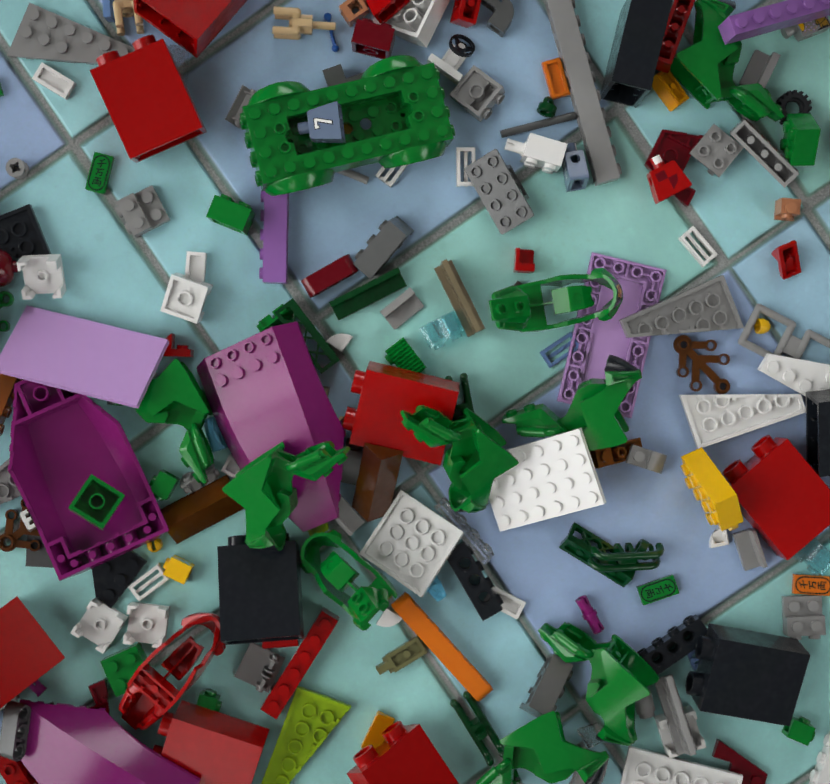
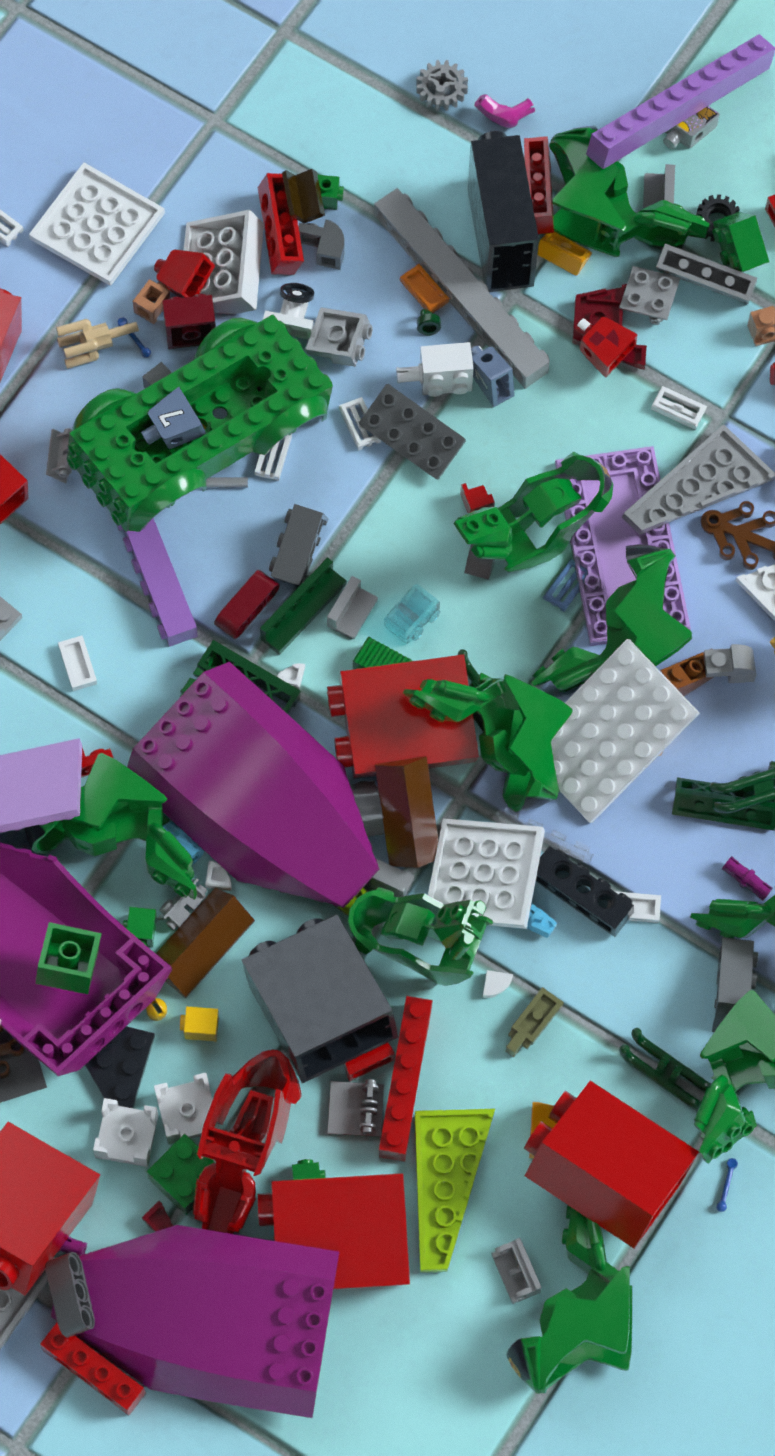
camera: 30 degrees left, 20 degrees down
white tile [128,563,170,602] -> none
white panel [160,272,213,324] -> none
green brick [206,194,256,236] -> none
green piece [222,441,350,551] -> none
orange beam [391,592,493,702] -> none
dark tan fence [434,259,485,337] -> none
dark grey bar [500,112,576,138] -> none

